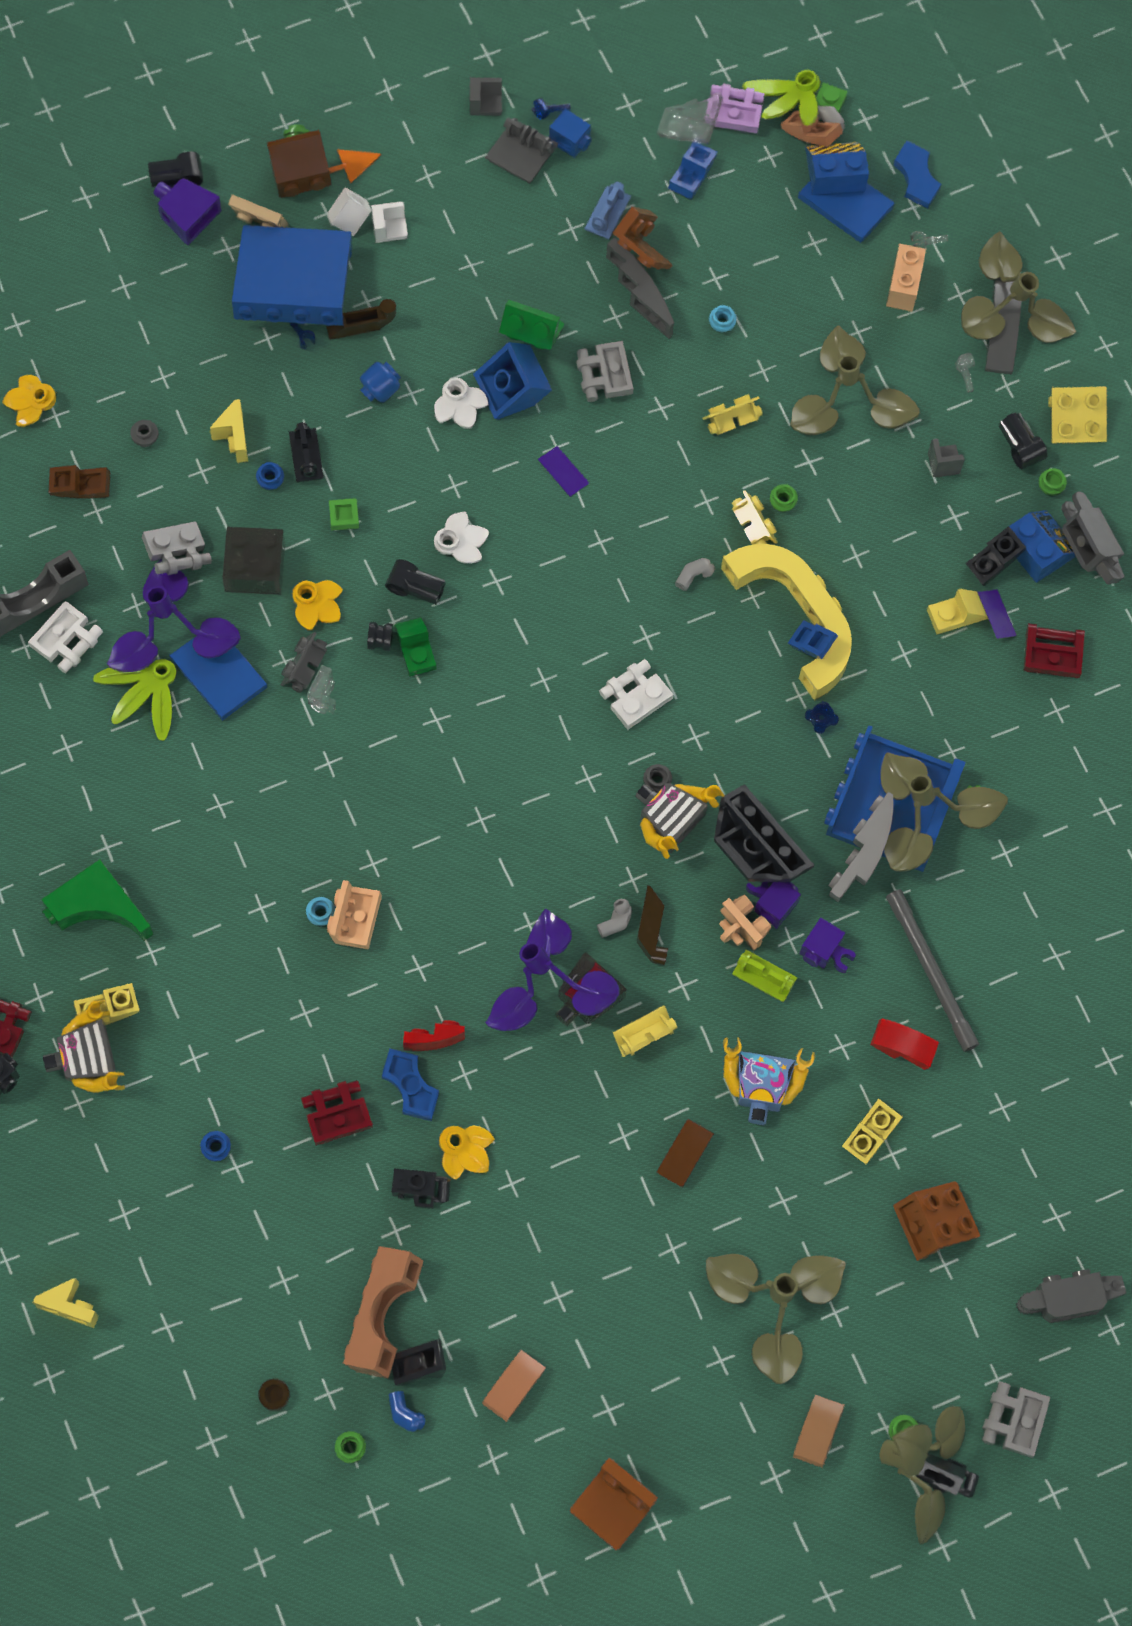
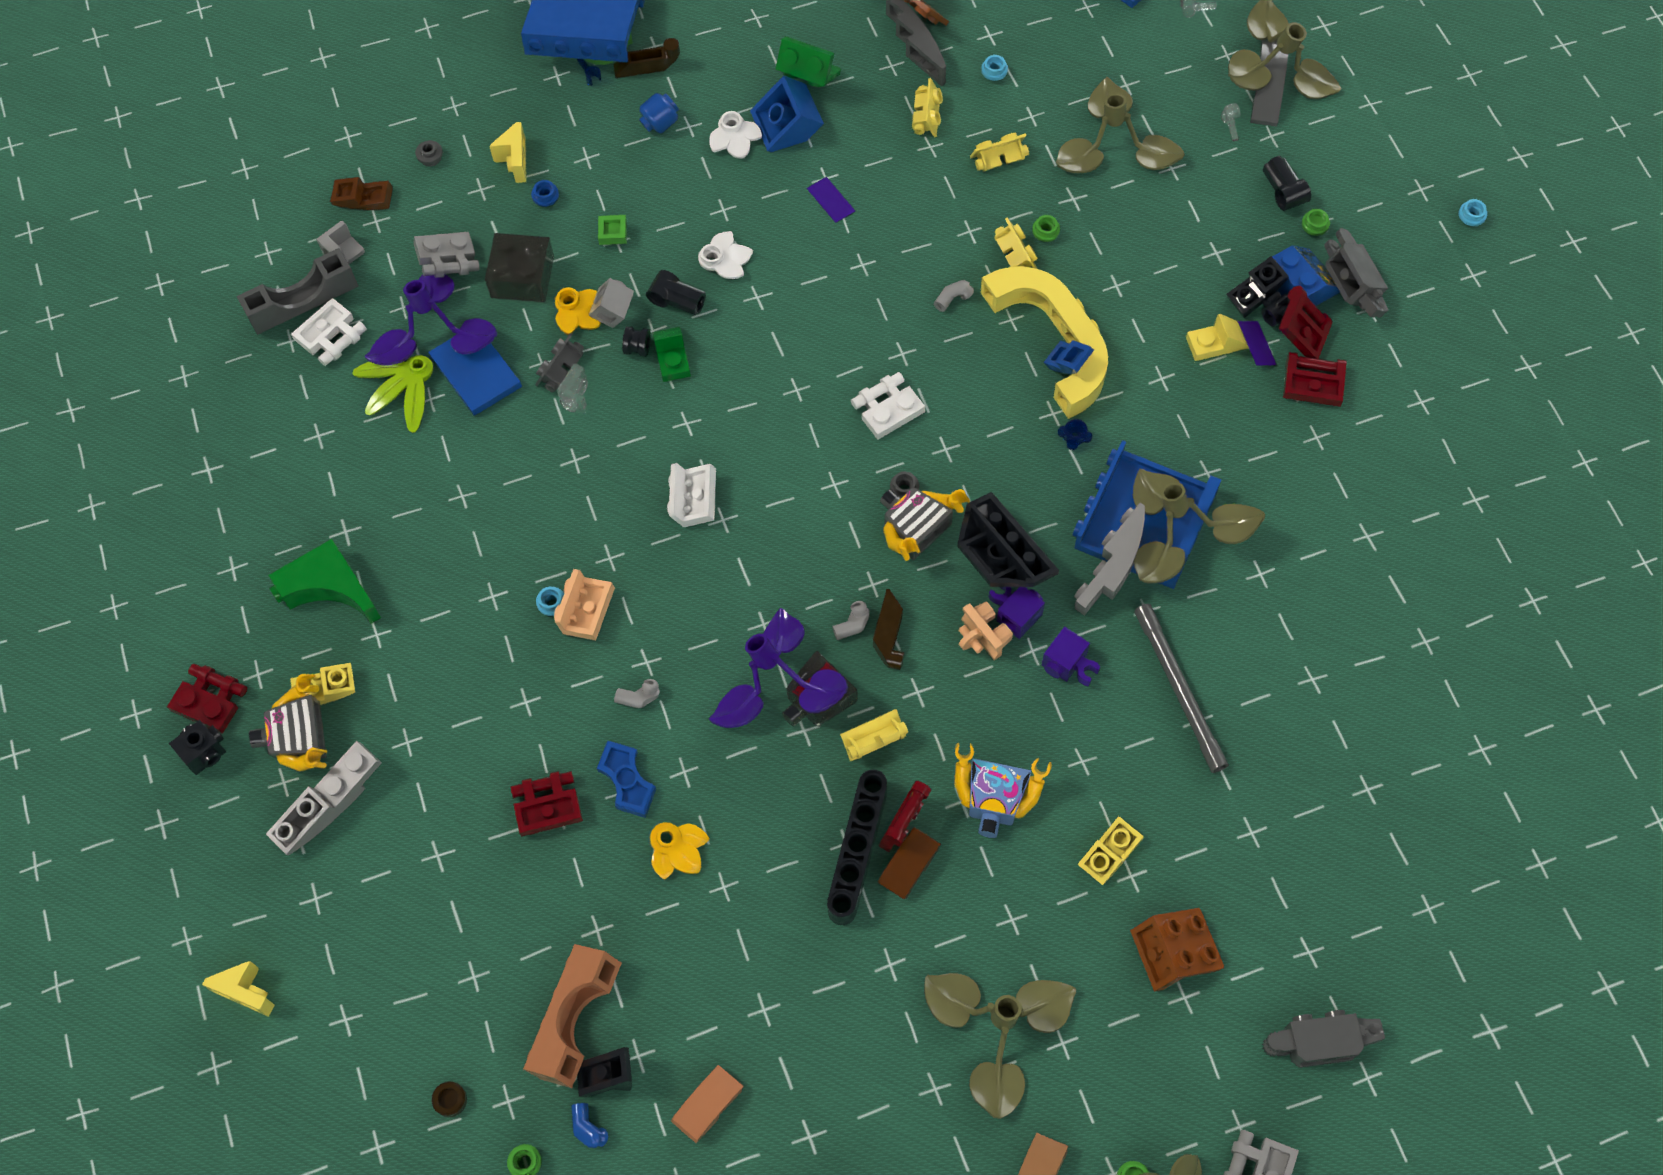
camera: 10 degrees right, 5 degrees down
yellow plate [3,375,56,427] -> none
blue plate [200,1131,231,1161] -> none
black hinge [289,422,324,483] -> none
black piece [392,1168,451,1209] -> none
red slope [403,1020,465,1051] -> none
light grey plate [576,341,633,402] -> none
lime hinge [732,950,798,1003] -> none
red slope [870,1018,939,1070] -> none
light nougat brick [886,244,926,312] -> none
dark grey panel [928,438,964,478] -> none
light yellow hinge [1048,387,1107,443] -> none
none -> light grey slope [266,741,382,855]
none -> light grey panel [316,221,365,264]
none -> light grey brick [589,278,634,328]
none -> light grey arm [614,679,660,708]
none -> white bracket [667,463,716,527]
none -> black beam [827,769,887,925]
none -> dark red plate [878,781,932,852]
none -> light yellow hinge [912,78,943,137]
none -> black gear [1261,291,1290,327]
none -> dark red plate [1279,286,1333,359]

